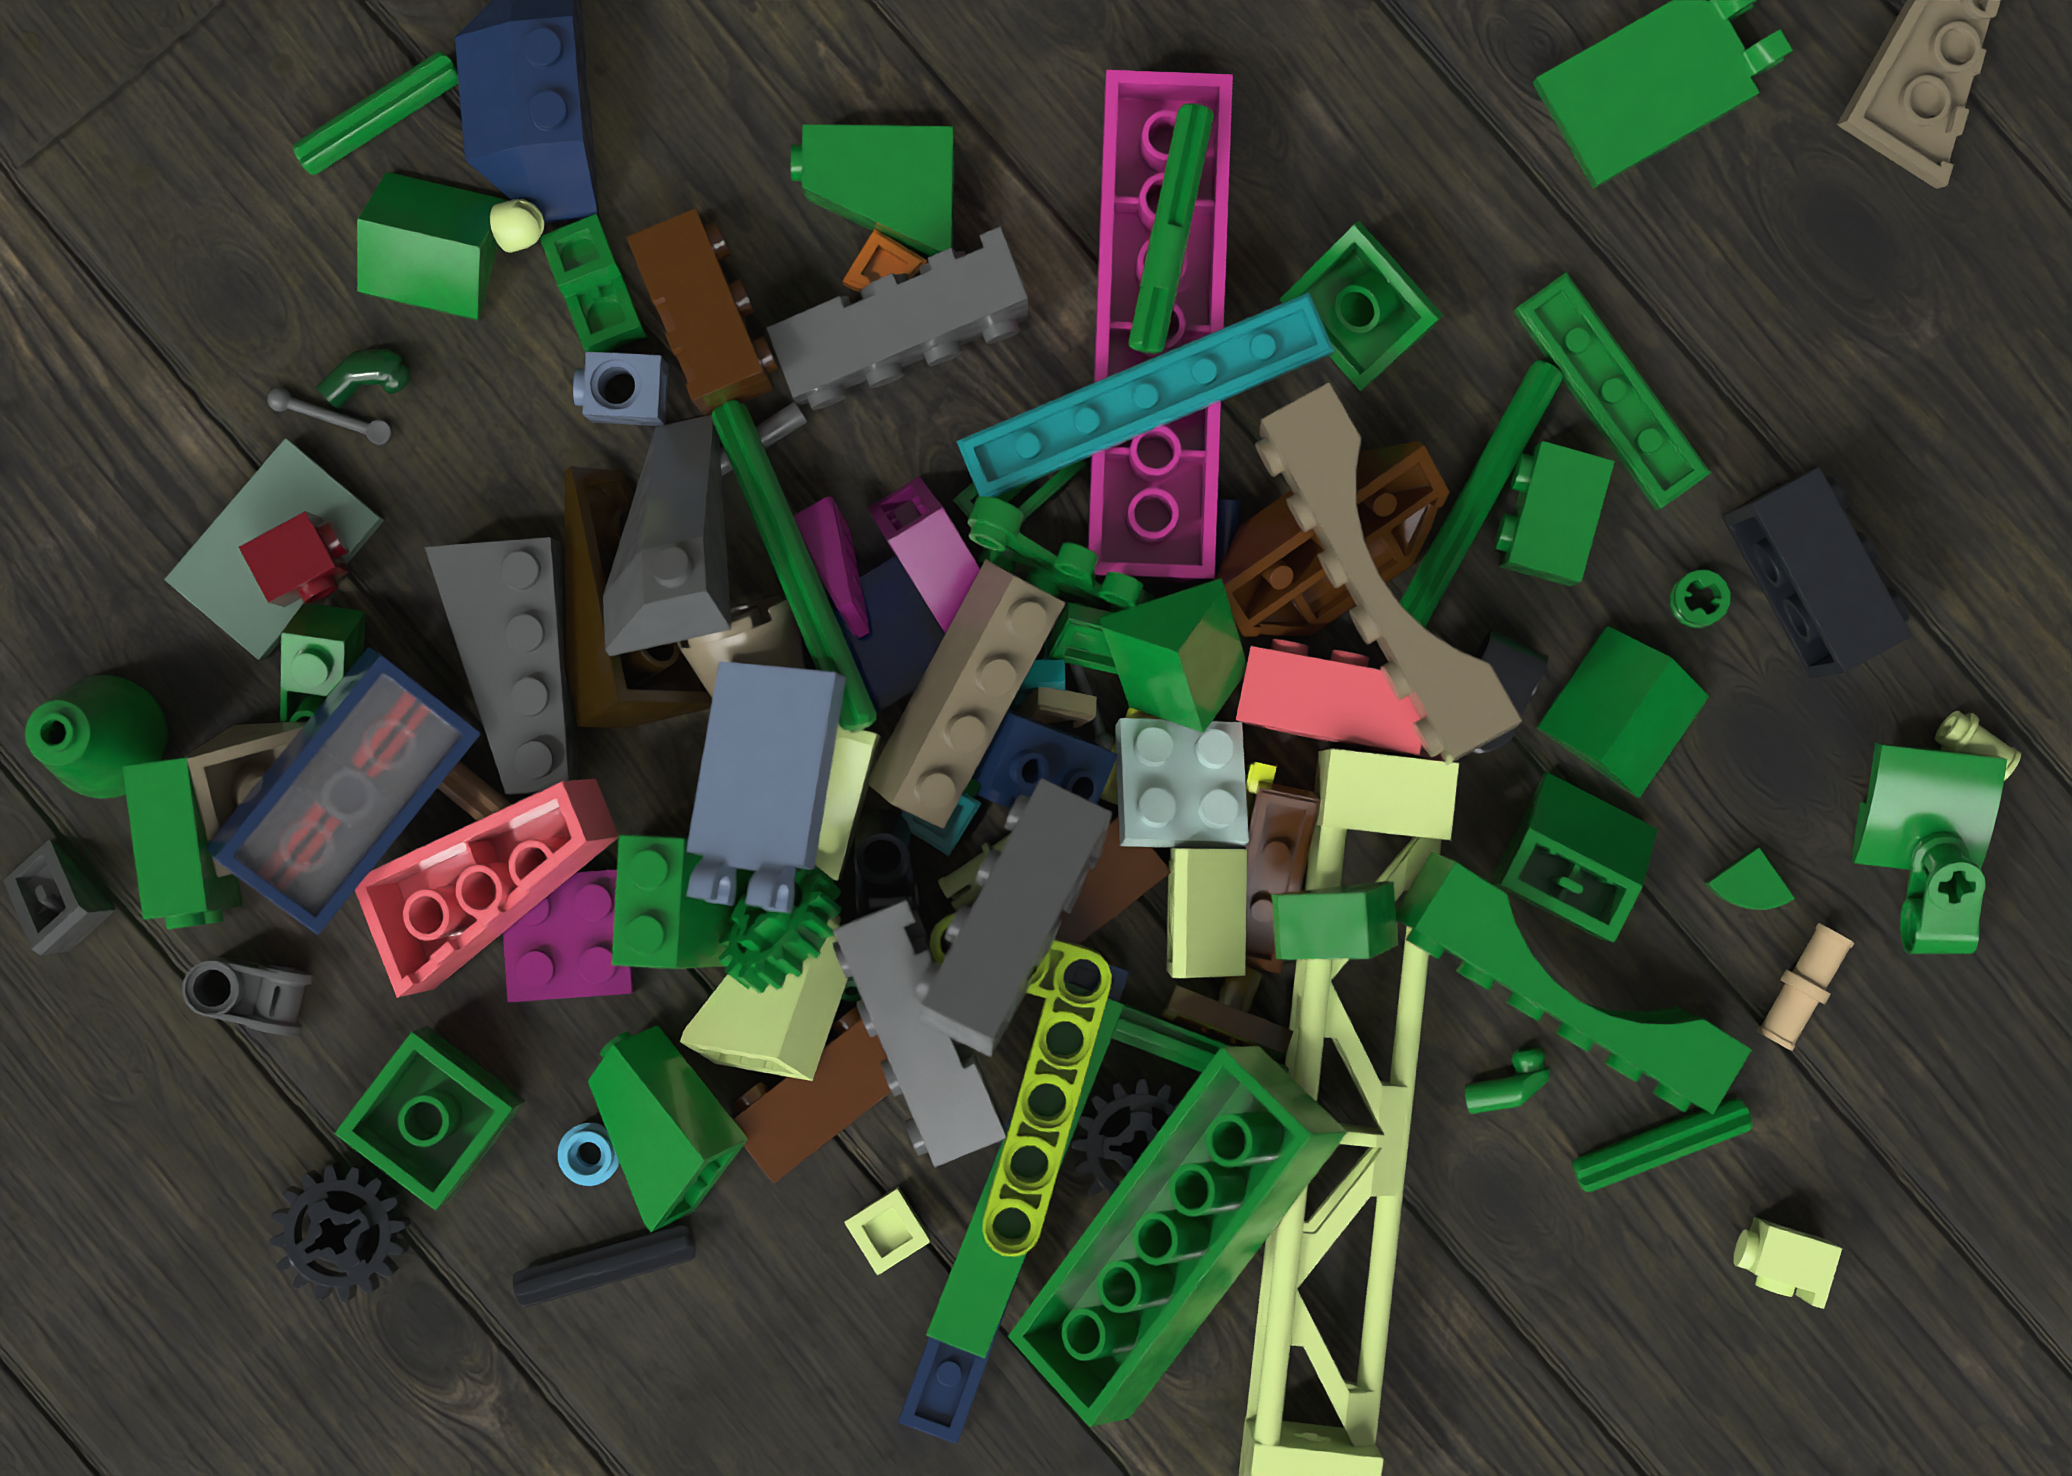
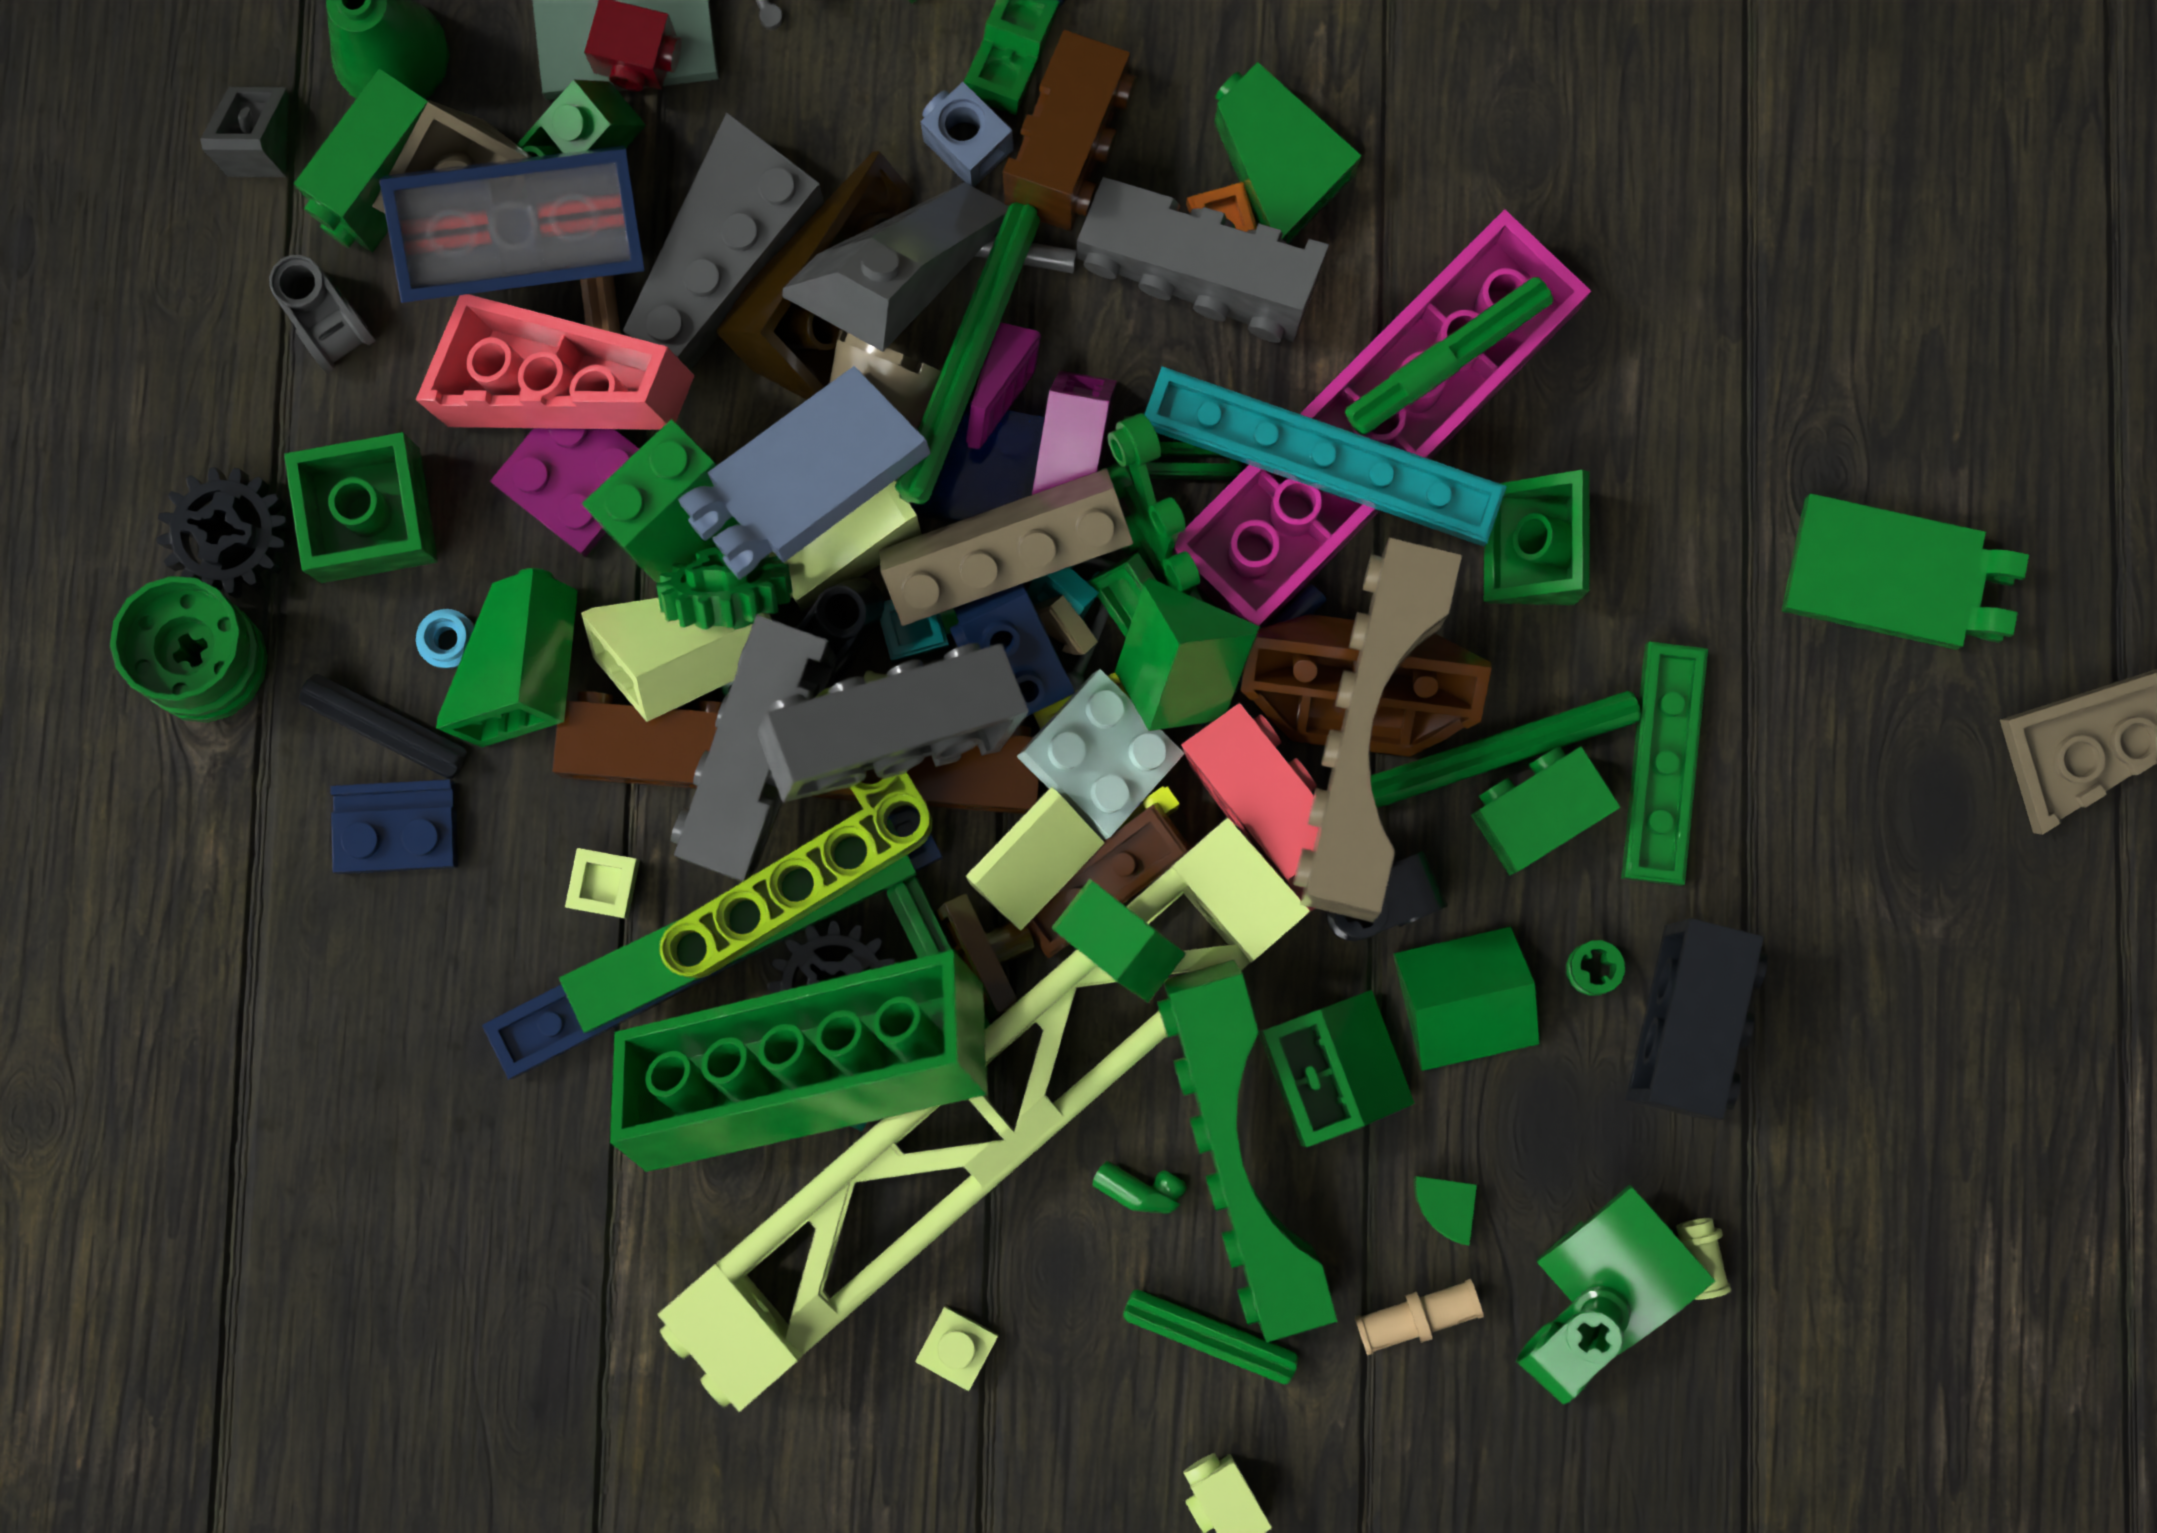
camera: 45 degrees right, 5 degrees down
none -> green wheel [110,576,268,723]
none -> dark blue plate [330,779,458,874]
none -> yellowish green plate [915,1305,999,1391]

